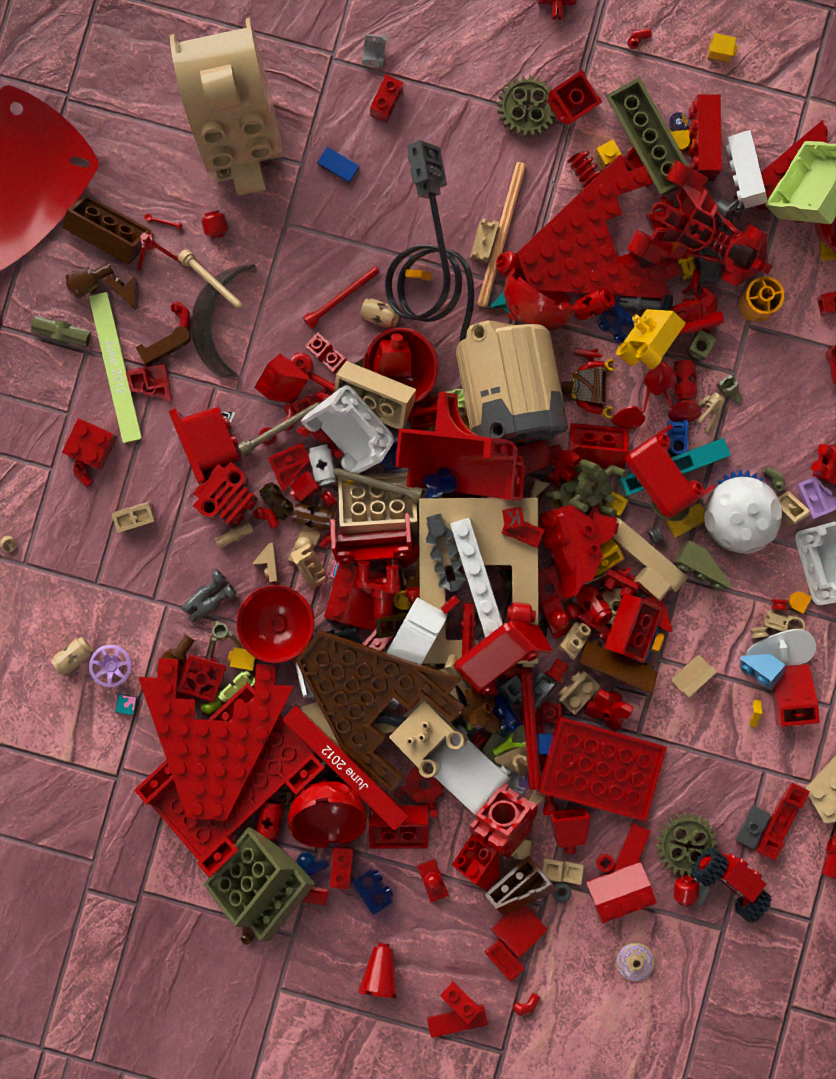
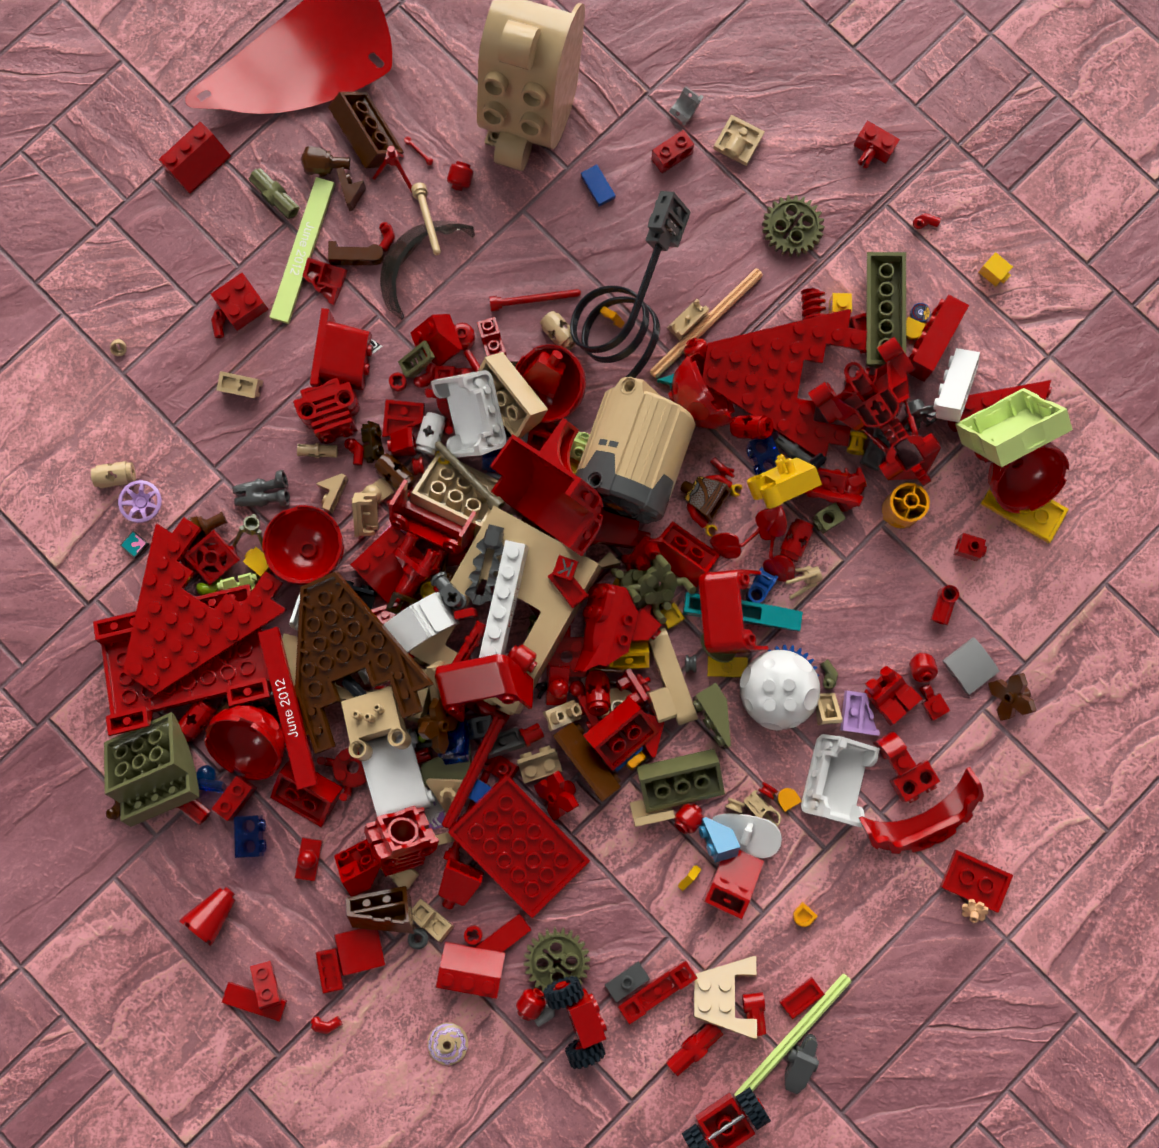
camera: 30 degrees right, 5 degrees down
dark tan piece [238,402,320,457] -> none
clear blue plate [422,468,457,499] -> none
lime bar [493,733,524,756] -> none
red slope [547,70,602,125] -> none
red bar [682,269,701,295] -> none
olive piece [717,374,743,403] -> none
none -> olive slope [398,341,435,378]
none -> dark grey connector [430,571,467,611]
none -> olive slope [636,749,725,813]
none -> red head [674,804,704,834]
none -> tan plate [713,115,765,166]

